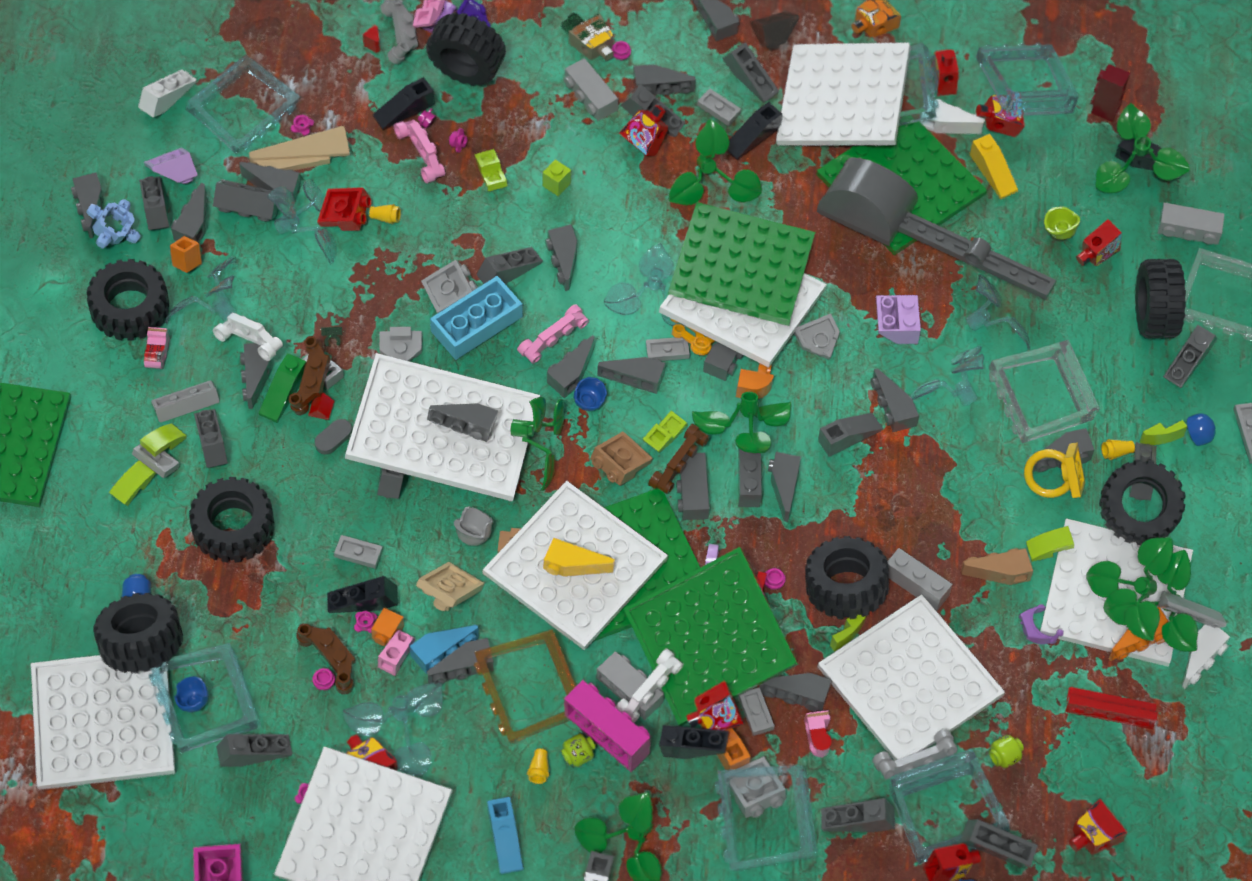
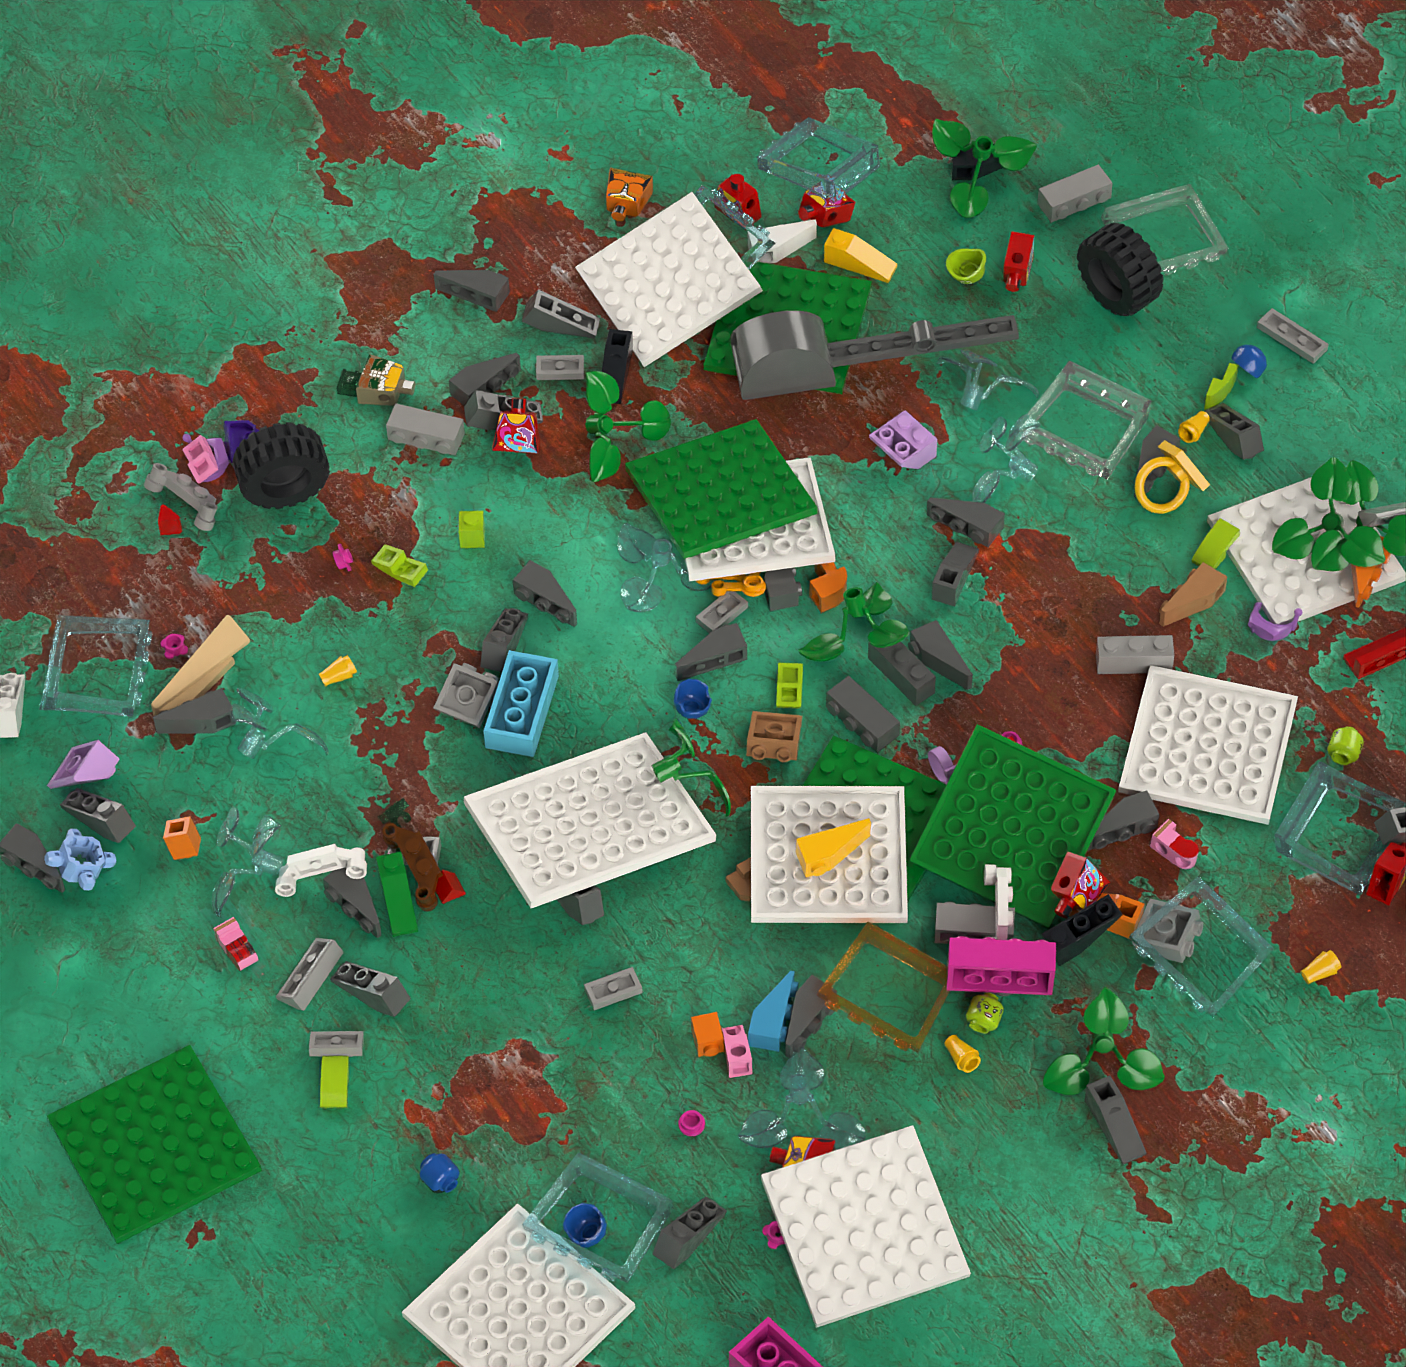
camera: 35 degrees left, 5 degrees down
black tyre [86,259,169,341] -> none
black tyre [93,593,183,674] -> none
lime slope [140,423,187,457] -> none
dark grey slope [171,183,207,243] -> none
black tyre [189,477,274,563] -> none
dark grey brick [213,179,281,221] -> none
reddish brown plate [296,623,356,695] -> none
dark grey tile [315,419,352,454] -> none
red plate [317,187,372,231] -> none
black slope [327,576,398,613] -> none
dark pink plate [354,611,377,633] -> none
black slope [373,77,435,130] -> none
light grey plate [379,327,422,361] -> none
bright pink plate [394,119,445,184] -> none
tan plate [416,562,485,611] -> none
dark pink plate [418,108,436,129] -> none
dark grey slope [427,403,498,442] -> none
light grey helmet [454,507,493,546] -> none
dark azure slope [487,797,523,874] -> none
bright pink plate [517,304,589,364] -> none
dark grey slope [547,335,595,398] -> none
dark pink plate [611,41,631,60] -> none
reddish brown plate [648,423,710,494] -> none
light grey plate [738,687,774,736] -> none
clear smoke slope [750,11,799,50] -> none
light grey plate [794,314,840,360] -> none
black tyre [805,536,889,620] -> none
dark grey slope [821,798,895,832] -> none
lime slope [830,615,866,652] -> none
light grey plate [872,729,958,781] -> none
dark red brick [1090,63,1130,122] -> none
black tyre [1099,459,1186,545] -> none
dark grey slope [1163,325,1217,388] -> none

